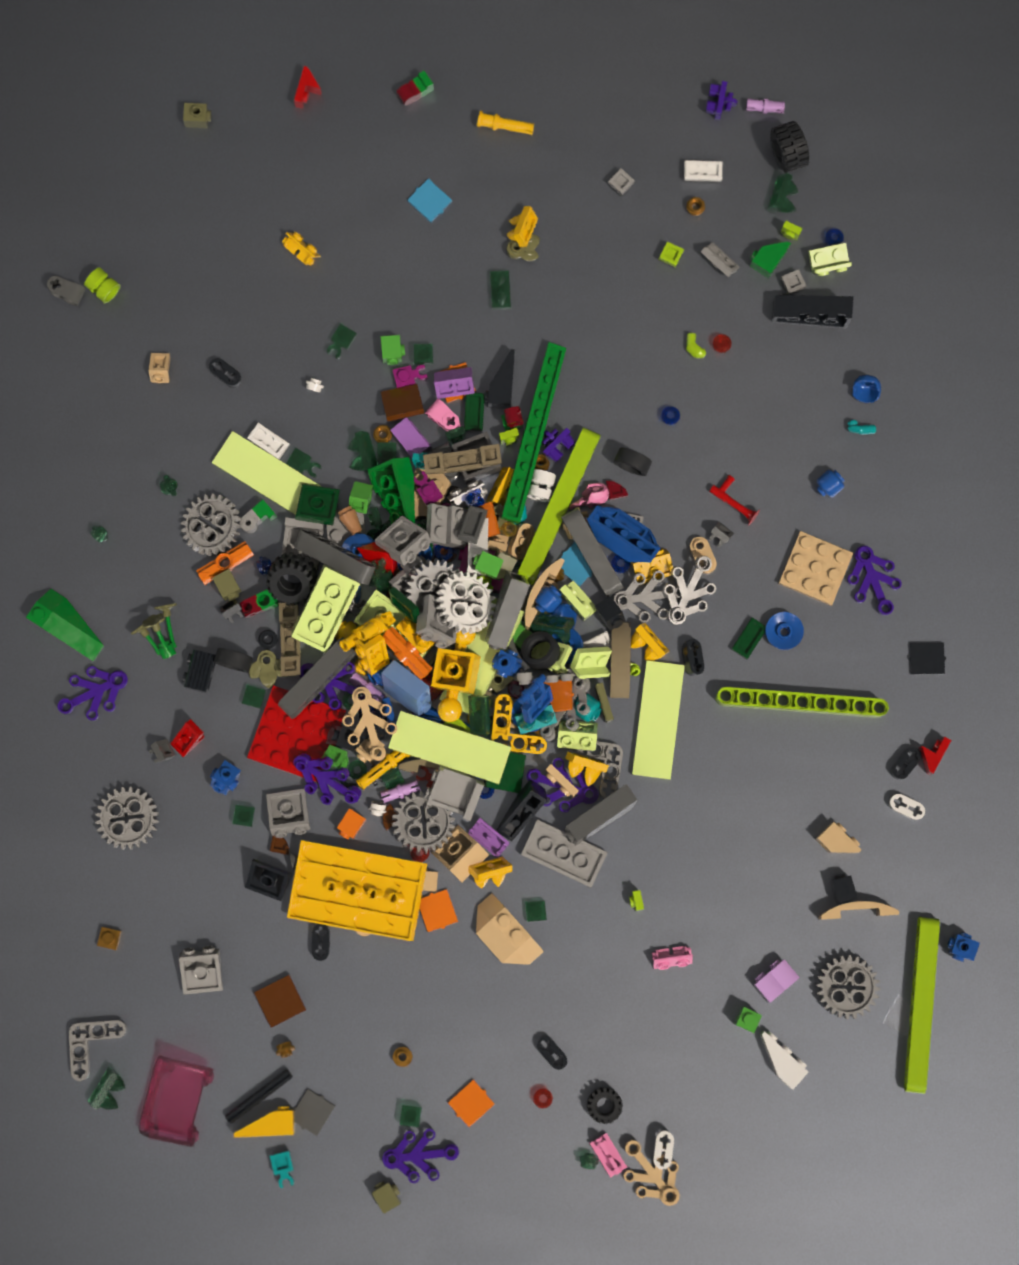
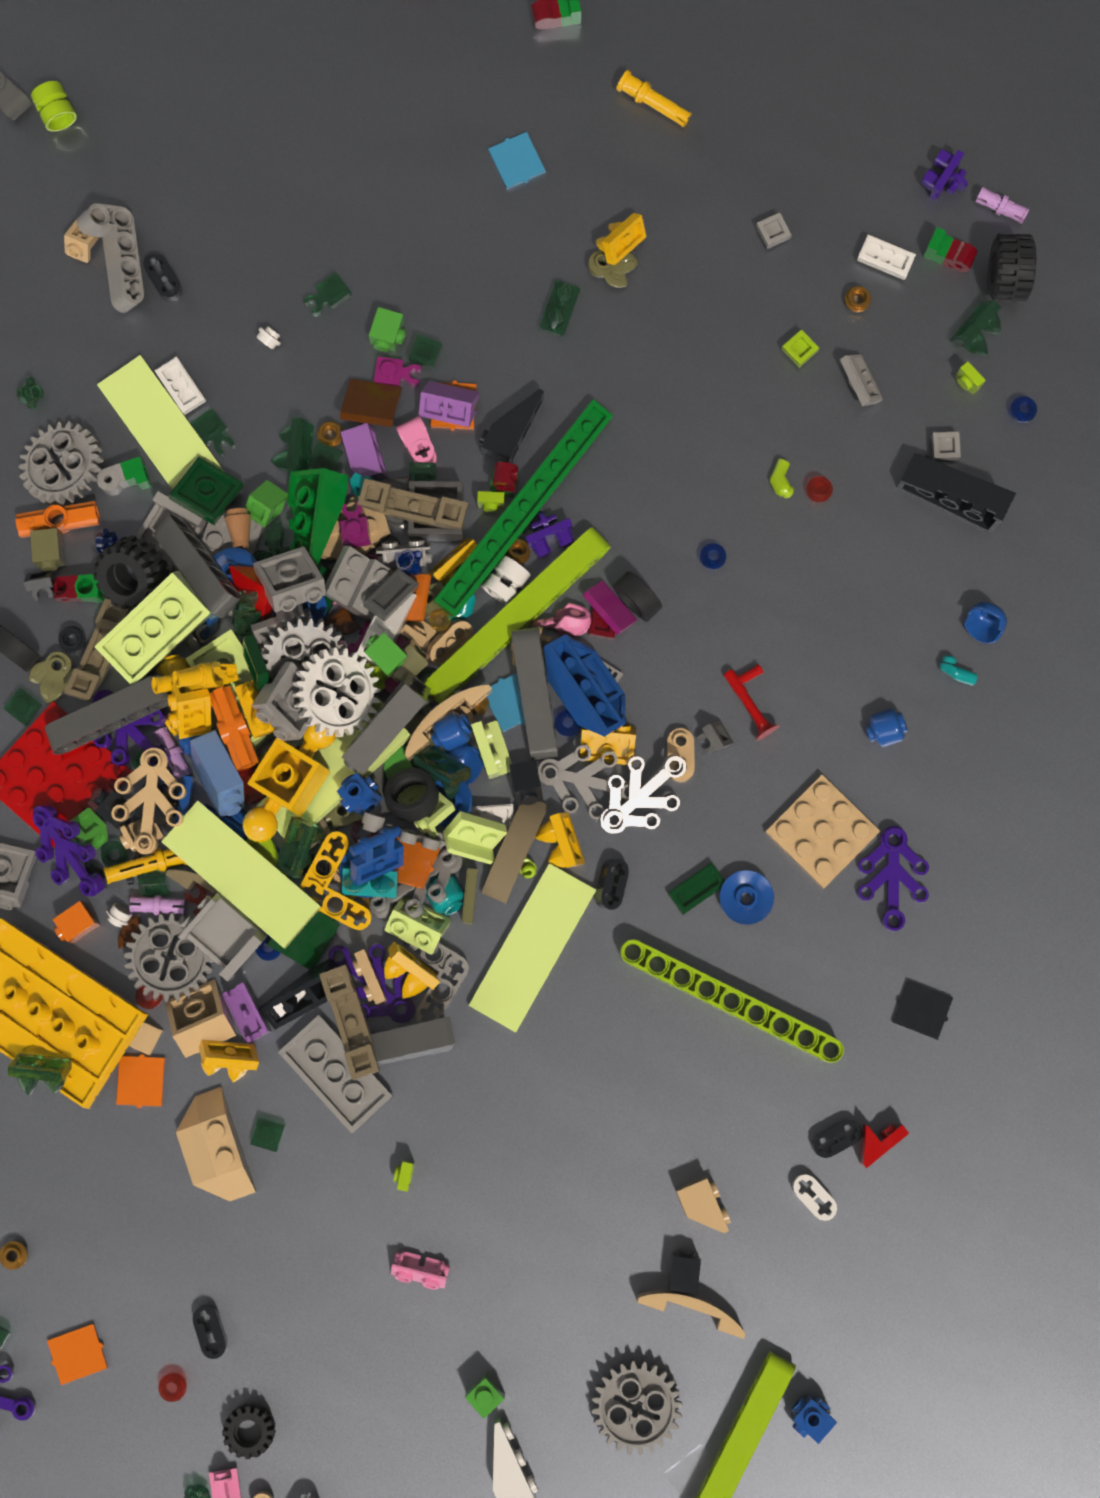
camera: 25 degrees right, 0 degrees up
yellow hinge [282,232,320,266] -> none
clear blue plate [434,545,454,561] -> none
dark green tile [464,393,485,432] -> none
green slope [750,241,791,279] -> none
lavender brick [754,959,800,1003] -> none
yellowish green bracket [808,243,852,276] -> none
none -> clear green tile [8,1053,72,1095]
none -> light grey beam [77,203,144,313]
none -> dark tan slope [319,965,380,1081]
none -> magenta tile [583,580,637,635]
none -> leg [923,227,978,273]

